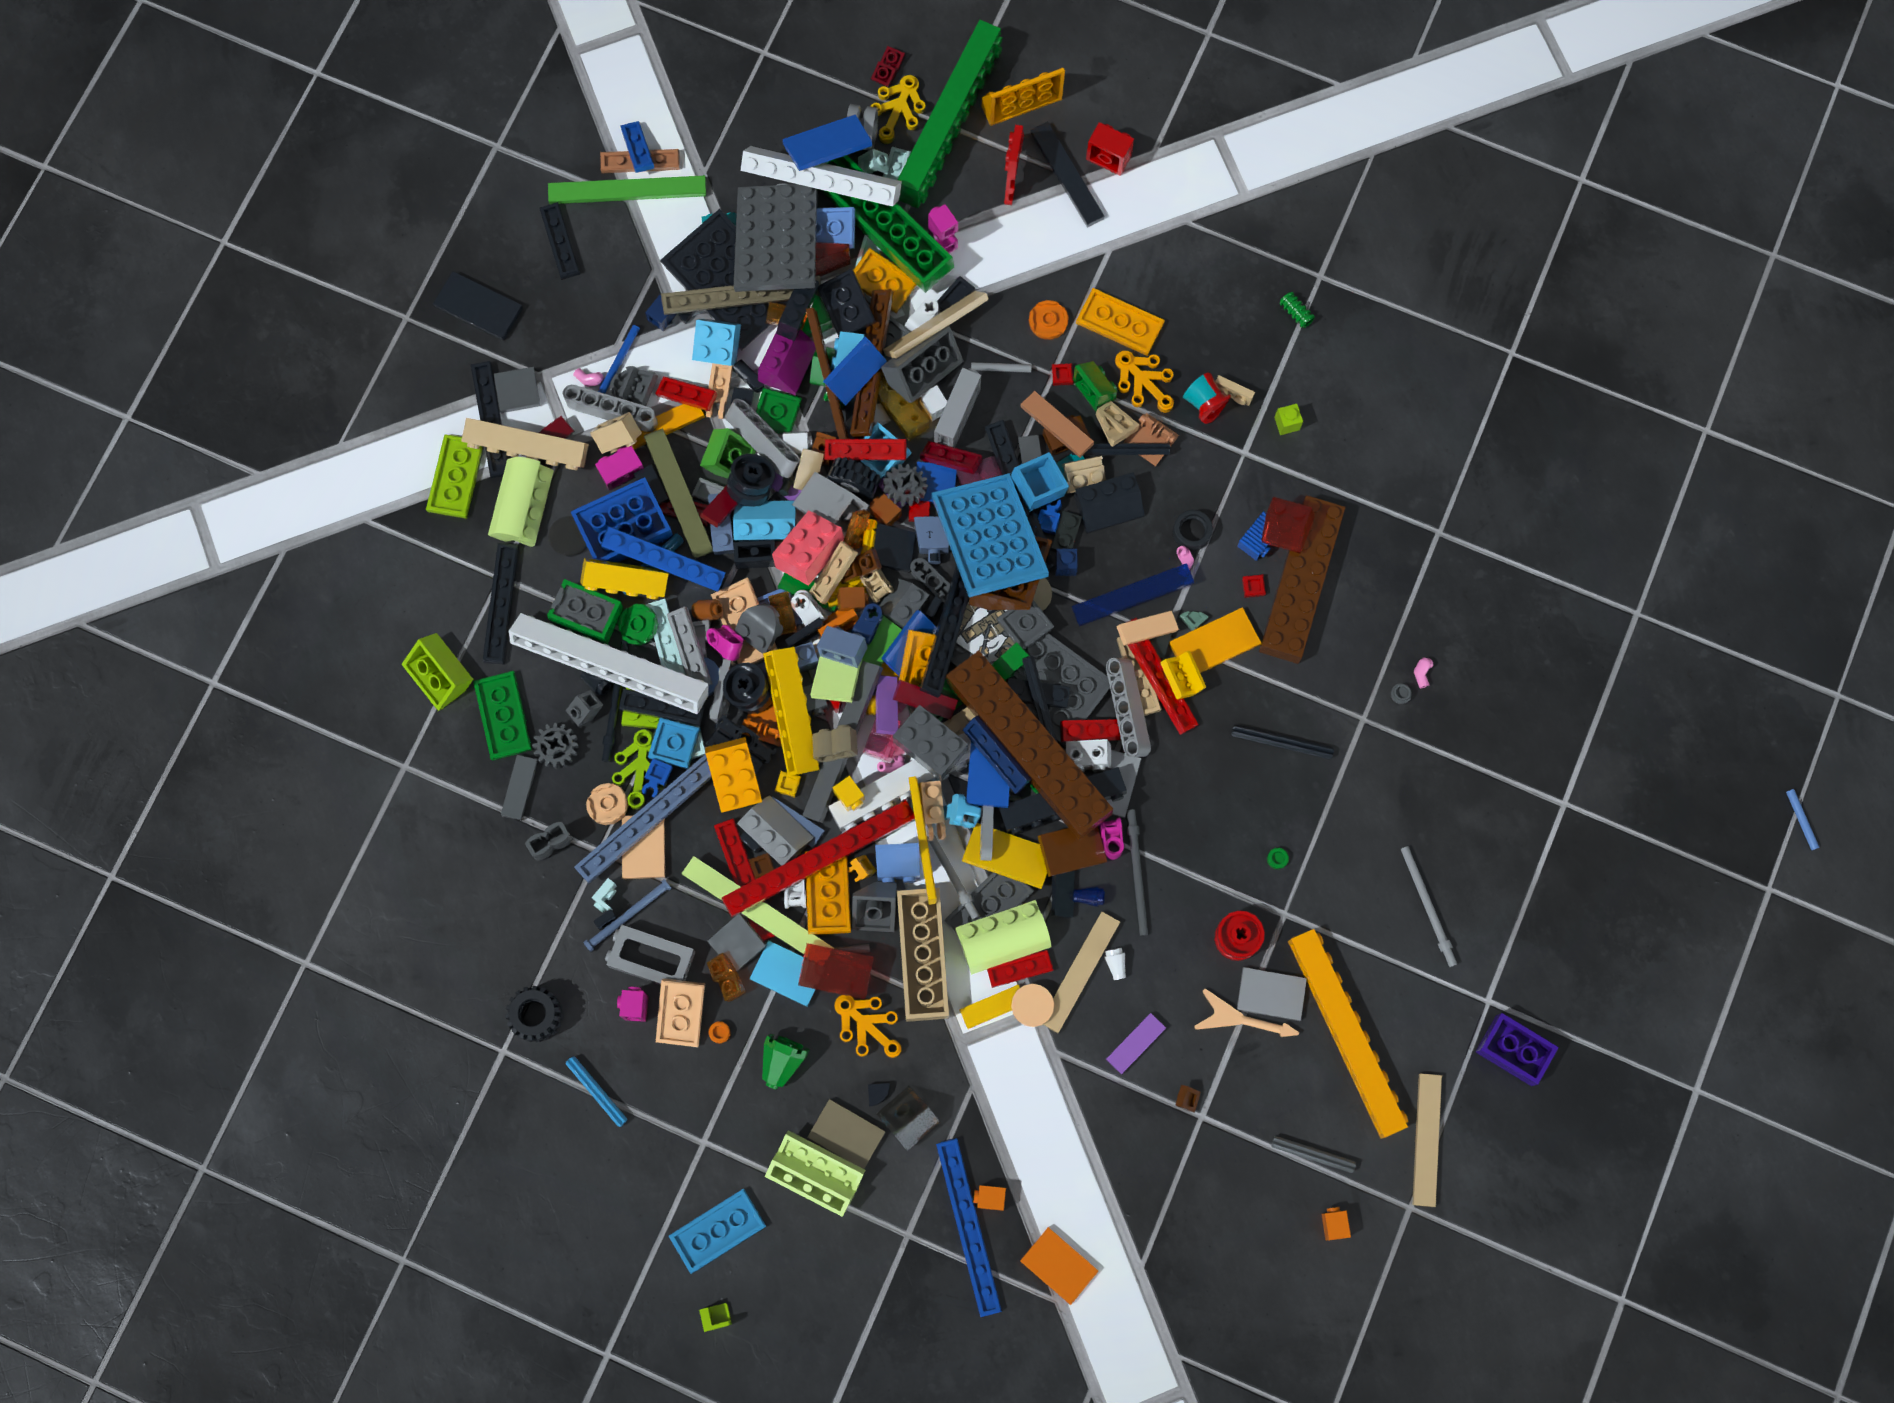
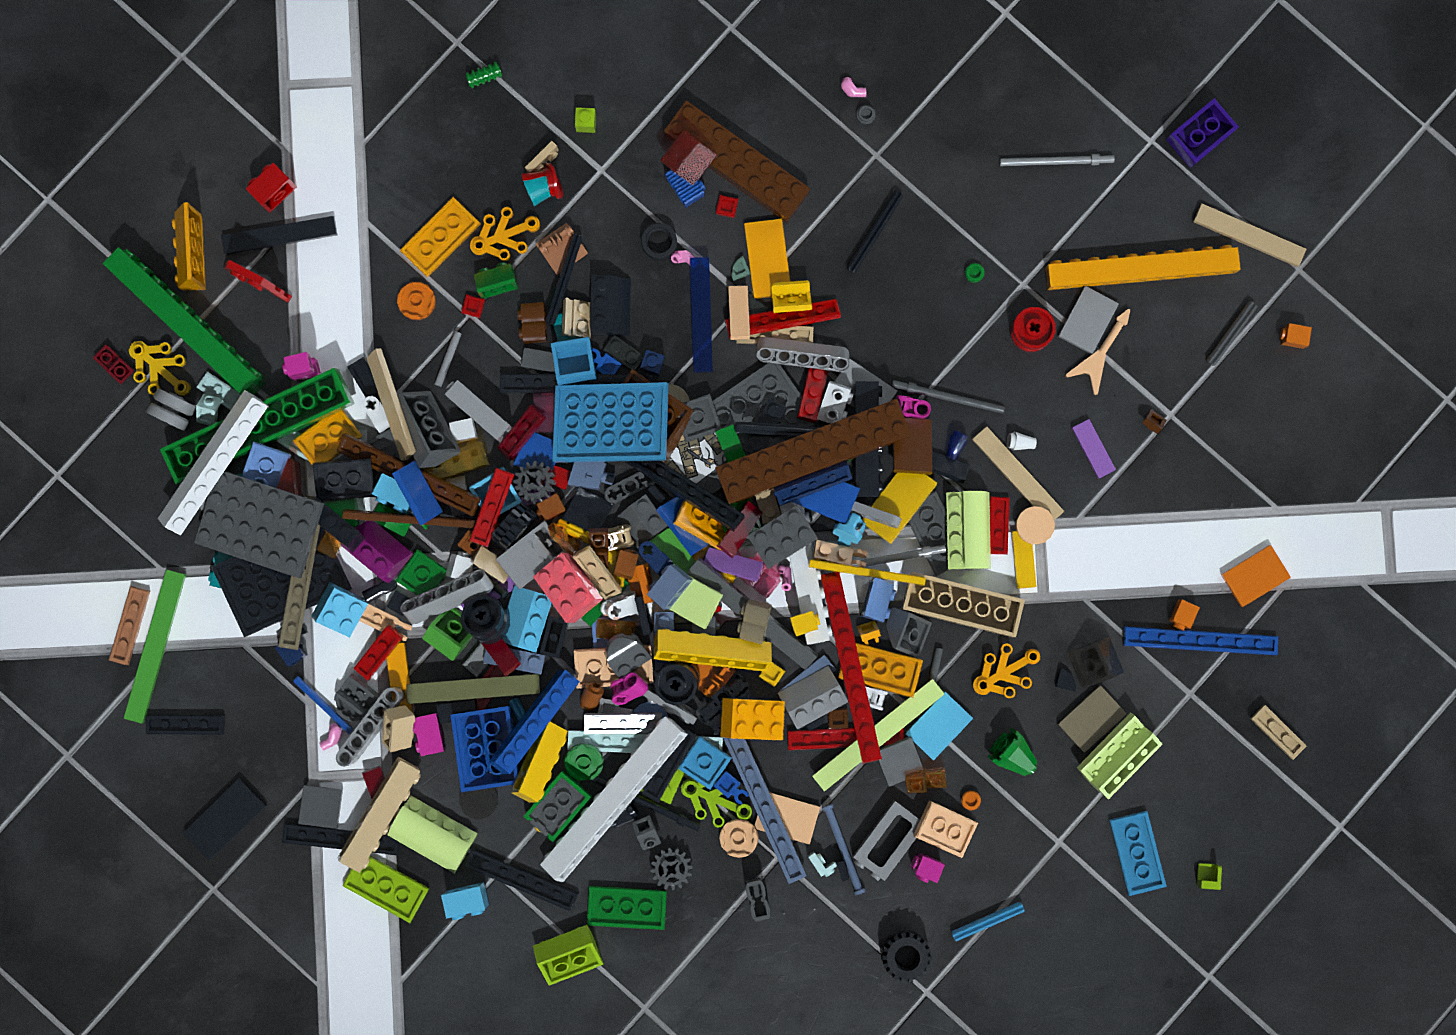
camera: 75 degrees left, 10 degrees up
dark grey tile [501,755,538,821] -> none
blue tile [620,121,654,173] -> none
blue tile [783,114,872,171] -> none
clear red slope [798,943,874,999] -> none
nougat tile [1021,391,1094,458] -> none
tan wing [1095,401,1139,447] -> none
none -> medium azure brick [441,882,489,920]
none -> tan plate [1250,705,1306,760]

